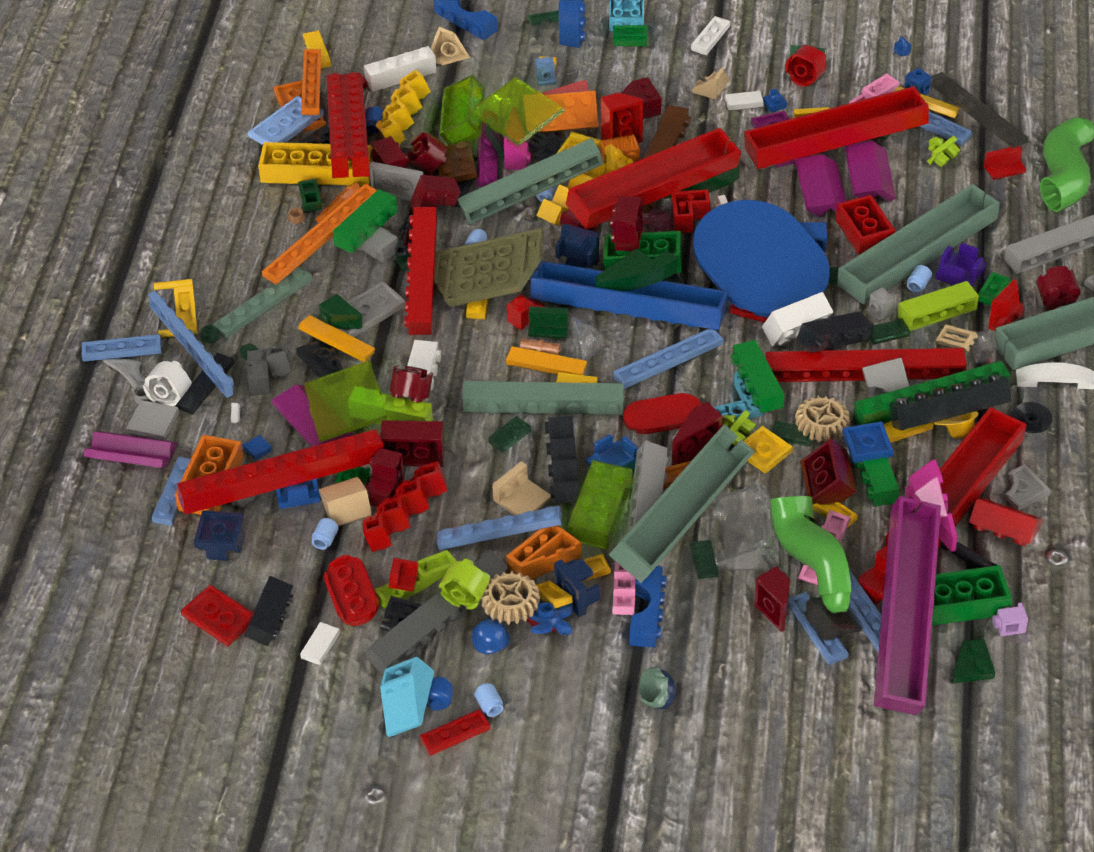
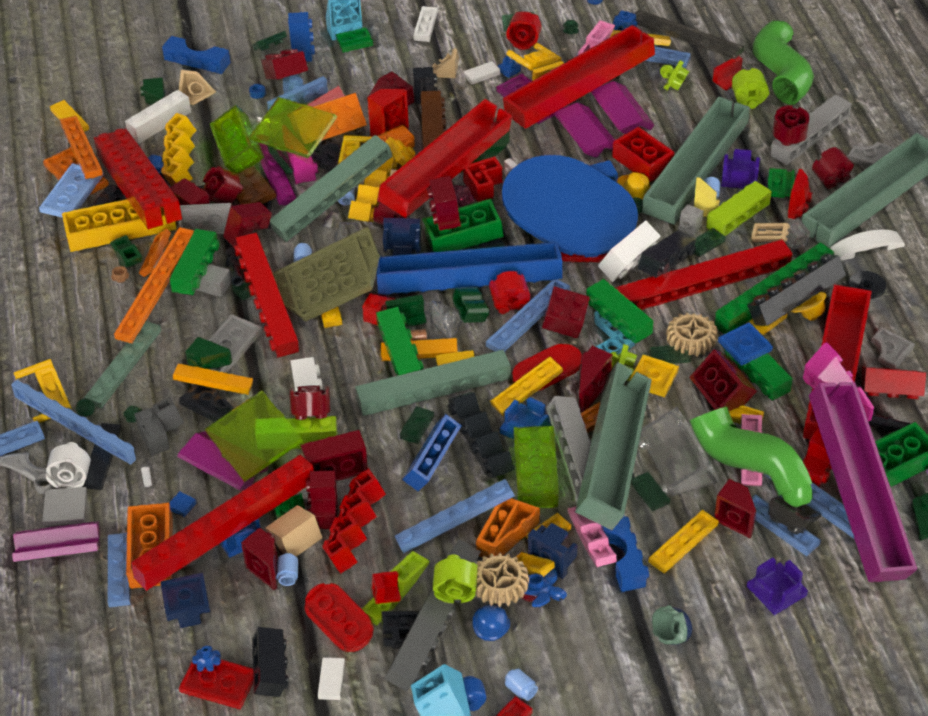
camera: 20 degrees left, 0 degrees up
tan bracket [493,461,551,515] -> none
dark green slope [595,249,678,291] -> none
light grey tile [862,358,909,393] -> none
none -> dark green slope [140,77,165,105]
none -> blue plant [192,646,221,671]
none -> dark red slope [241,528,278,591]
none -> blue tile [249,84,266,99]
none -> dark red brick [261,49,308,80]
none -> medium blue plate [267,76,328,118]
none -> green brick [376,306,424,376]
none -> blue brick [402,414,462,491]
none -> black brick [413,67,438,104]
none -> dark green brick [452,287,489,323]
none -> red brick [489,271,531,314]
none -> yellow tile [490,357,563,416]
none -> yellow plate [506,43,562,71]
none -> dark red brick [542,286,590,339]
none -> clear green plate [563,20,579,34]
none -> yellow piece [617,172,651,201]
none -> yellow tile [648,509,719,574]
none -> light yellow slope [694,177,720,217]
none -> lime brick [732,68,769,109]
none -> dark purple panel [747,557,808,616]
none -> dark red brick [772,105,809,146]

